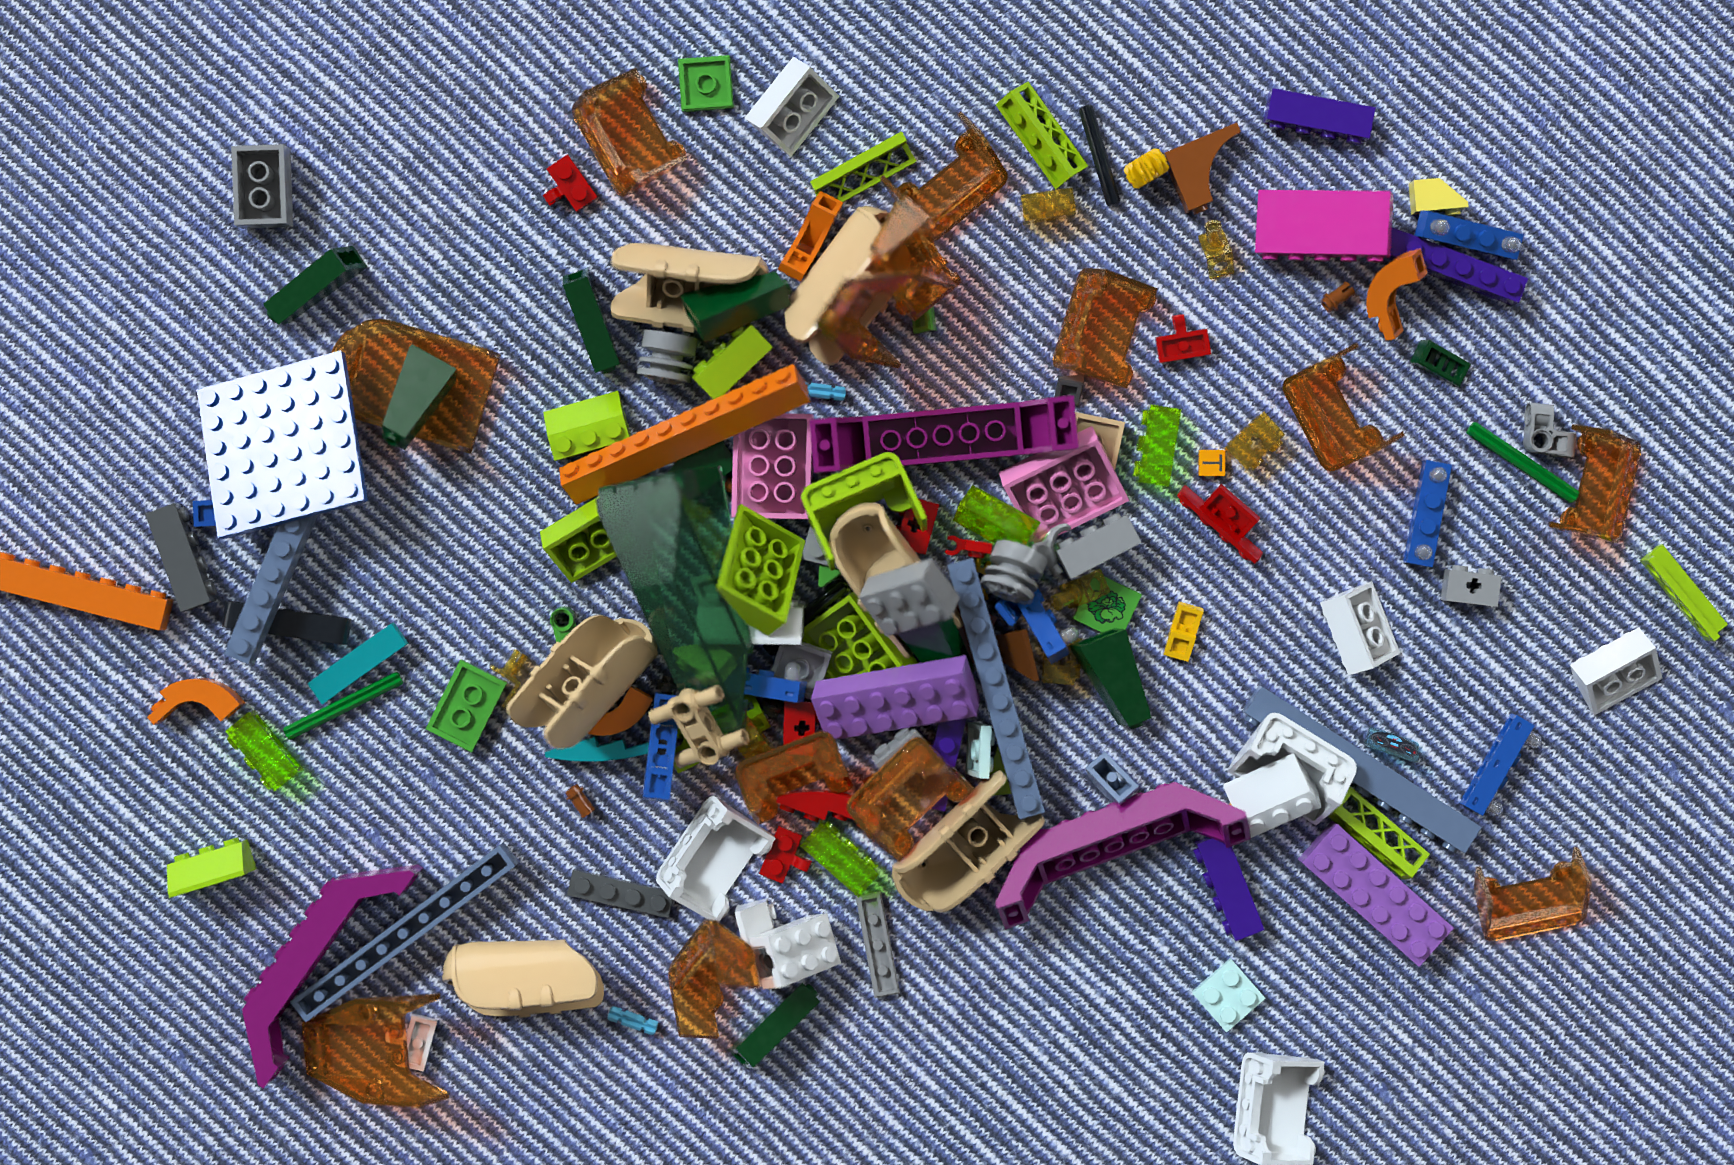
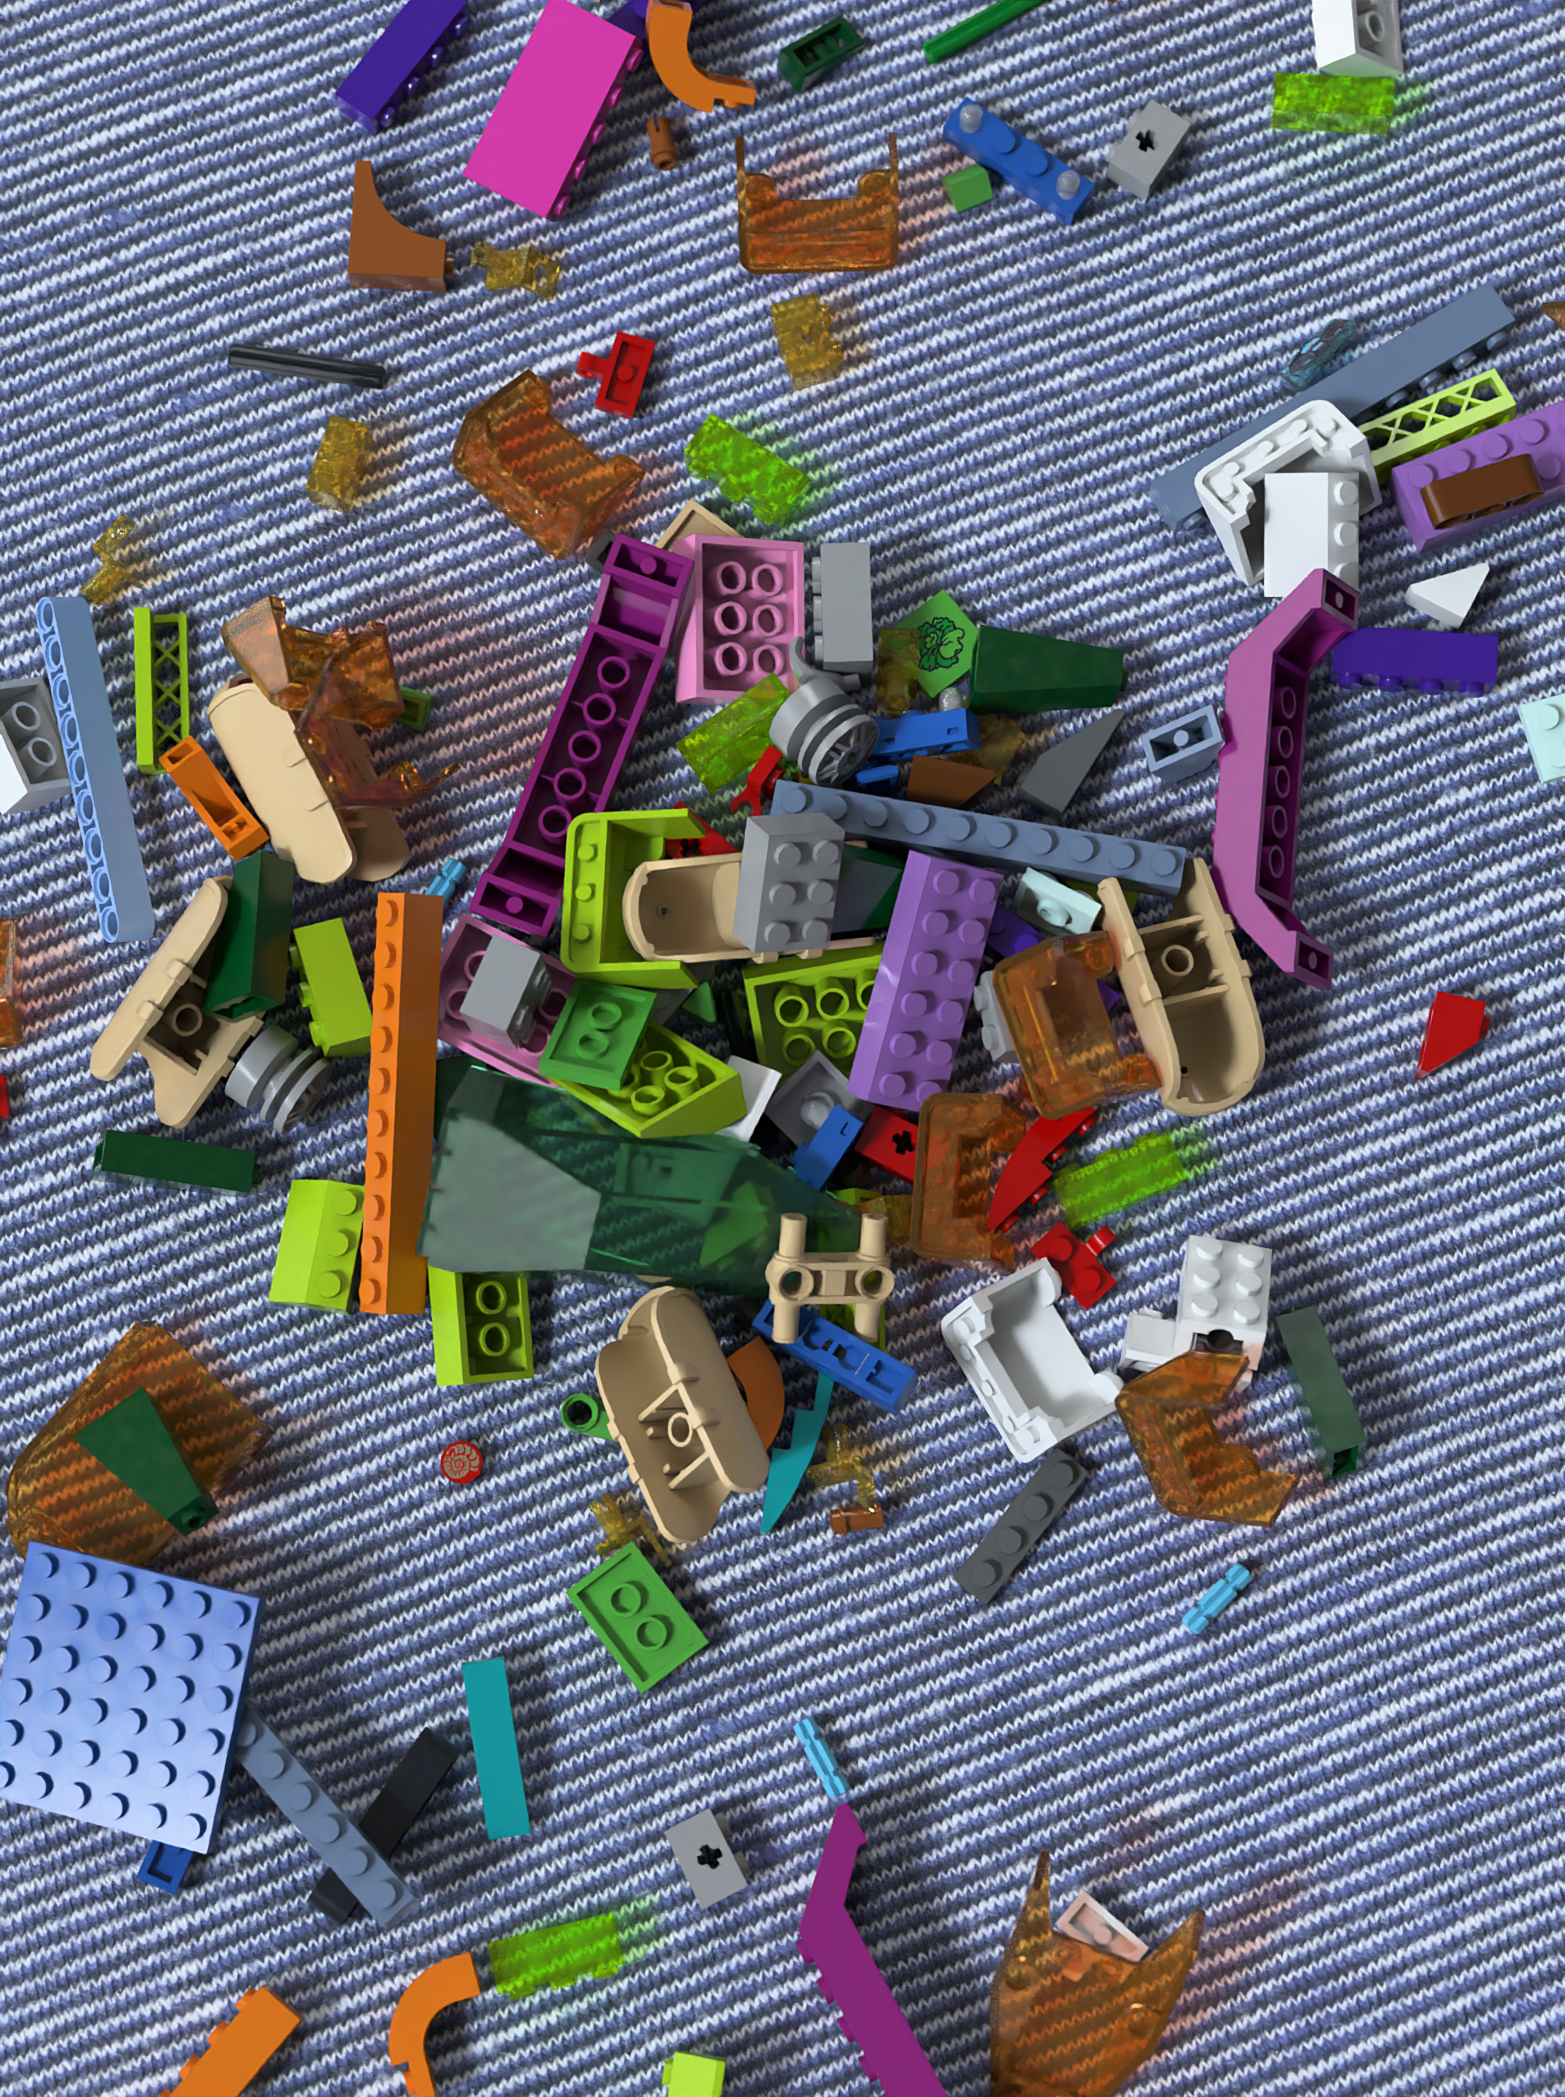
camera: 65 degrees left, 10 degrees down
dark grey brick [145,503,217,612] -> none
green axle [283,672,403,740] -> none
sand blue brick [290,842,519,1022] -> none
tan animal [442,939,604,1018] -> none
light grey tile [855,891,900,998] -> none
clear orange windscreen [880,111,1008,241] -> none
lime fence [995,81,1088,190] -> none
yellow gear [1123,149,1170,189] -> none
yellow slope [1163,601,1204,662] -> none
red bracket [1177,484,1263,564] -> none
light orange tile [1198,450,1225,476] -> none
white slope [1320,581,1400,675] -> none
blue piece [1459,713,1542,816] -> none
none -> light blue beam [36,597,155,943]
none -> clear yellow bracket [79,514,144,607]
none -> tile [440,1441,483,1484]
none -> light grey brick [459,934,553,1050]
none -> bright green plate [539,977,657,1092]
none -> light grey brick [664,1808,752,1910]
none -> medium azure axle [794,1717,849,1799]
none -> clear yellow bracket [807,1425,877,1515]
none -> bright green slope [941,163,994,215]
none -> dark grey slope [1016,708,1125,823]
none -> clear neon green brick [1269,72,1394,135]
none -> white slope [1404,562,1490,630]
none -> red slope [1415,991,1490,1079]
none -> reddish brown beam [1420,453,1545,530]

